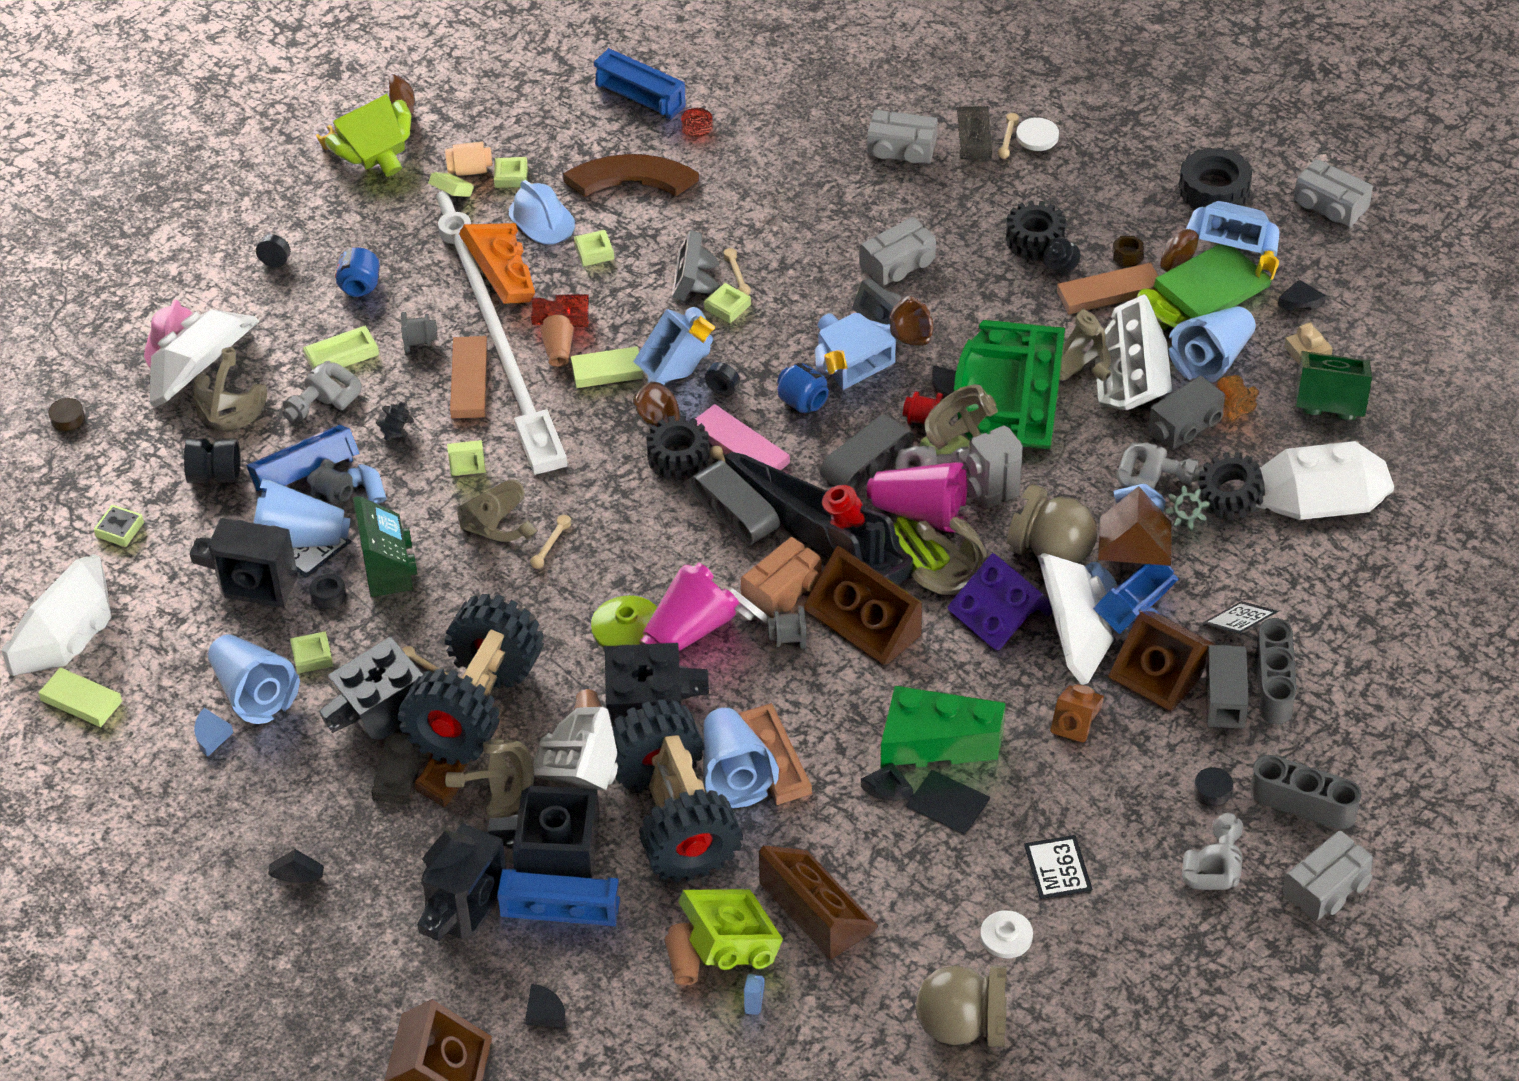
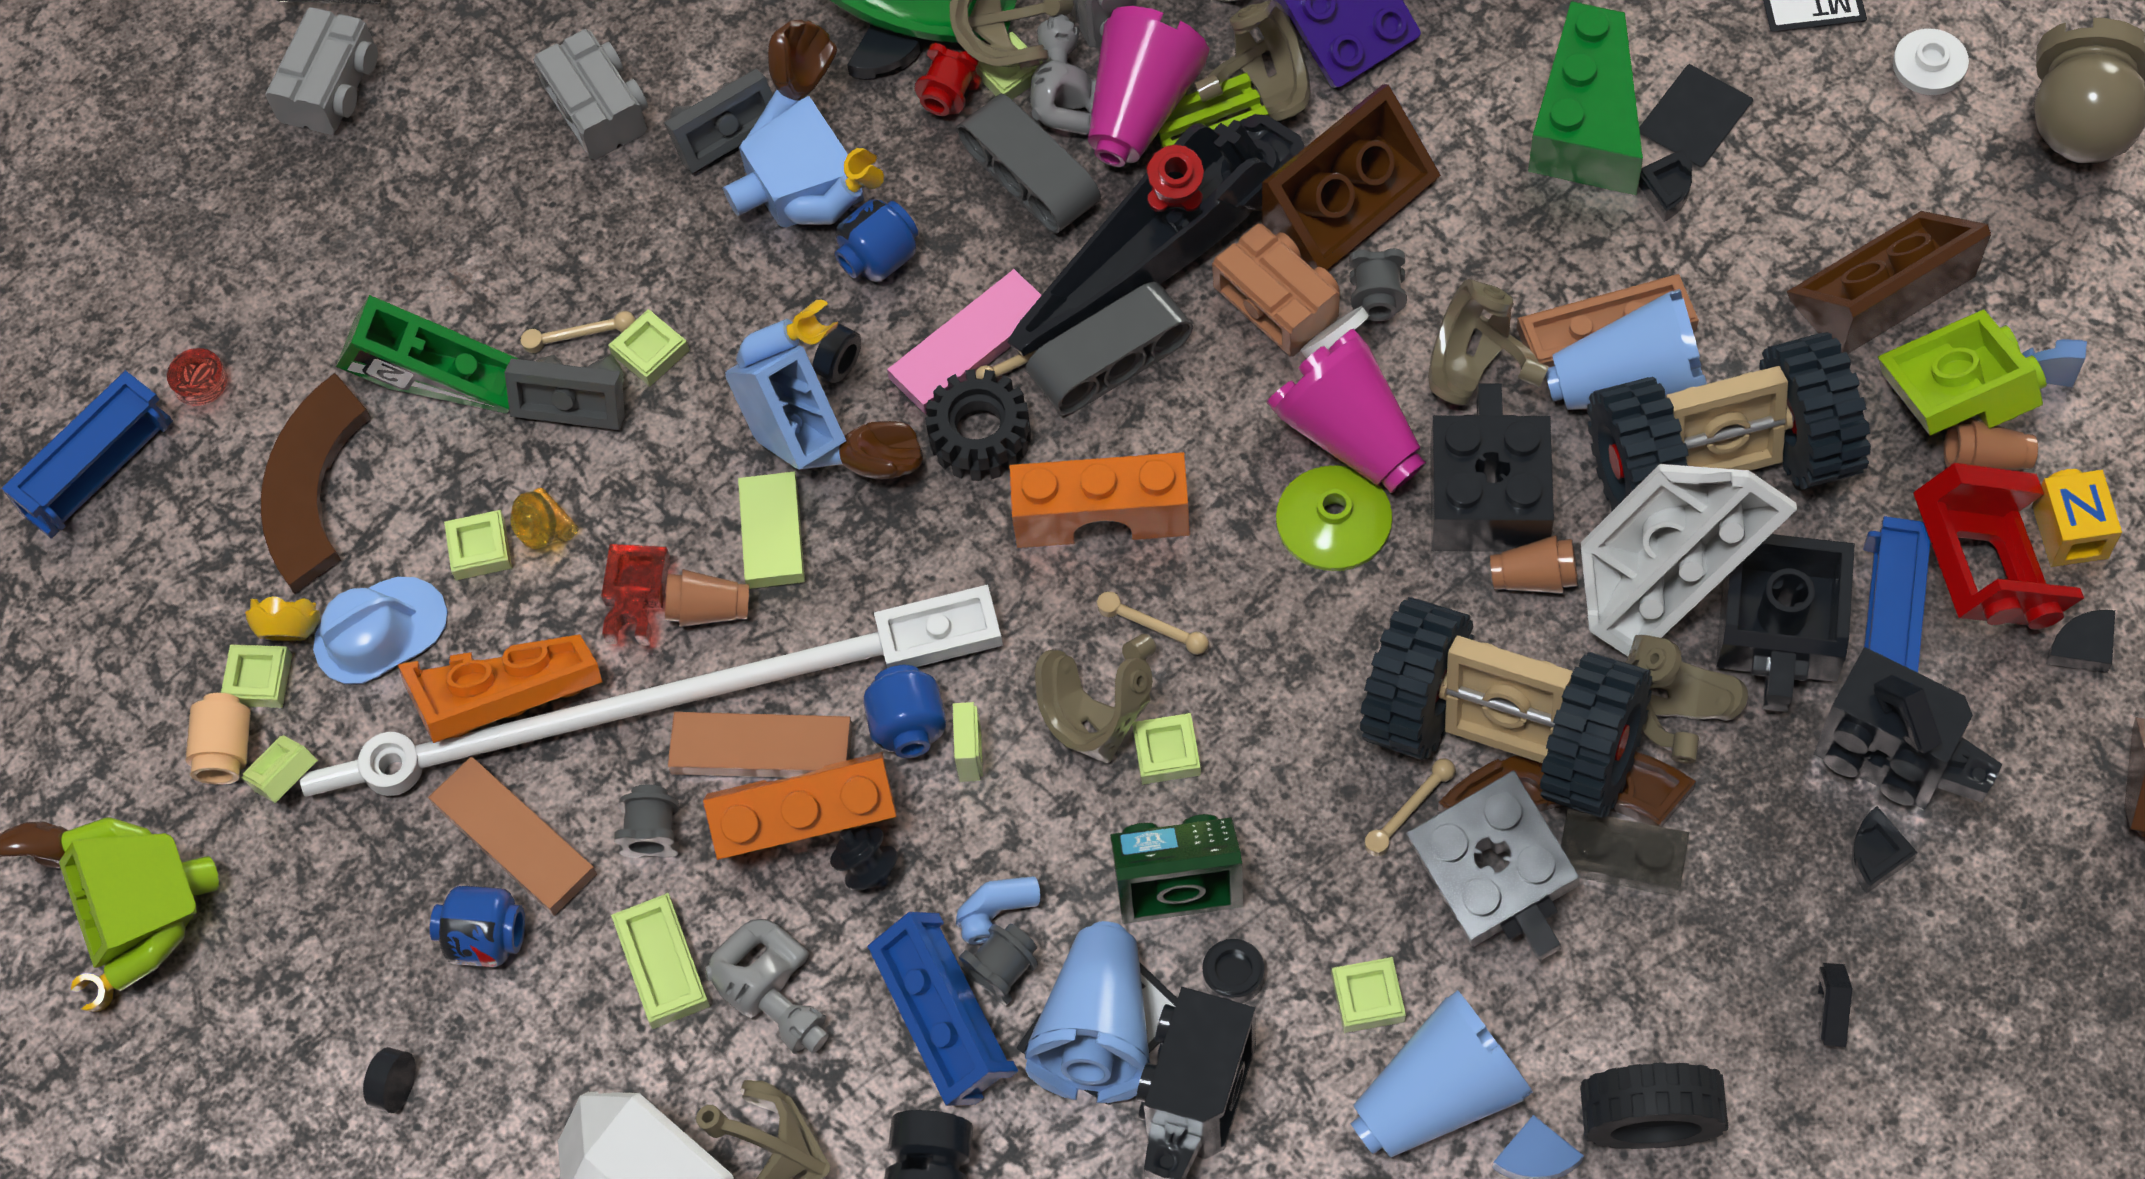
camera: 80 degrees left, 15 degrees up
none -> yellow plate [245,596,320,641]
none -> green slope [336,295,518,414]
none -> nougat tile [428,756,597,916]
none -> clear yellow plate [510,488,579,549]
none -> orange arch [703,752,897,860]
none -> blue head [863,665,947,758]
none -> orange arch [1009,452,1190,548]
none -> yellowish green tile [1132,713,1201,785]
none -> dark tan helmet [1428,279,1549,405]
none -> black tyre [1580,1062,1729,1149]
none -> black tile [1852,806,1918,894]
none -> red window [1913,462,2084,629]
none -> yellow brick [2032,469,2122,567]

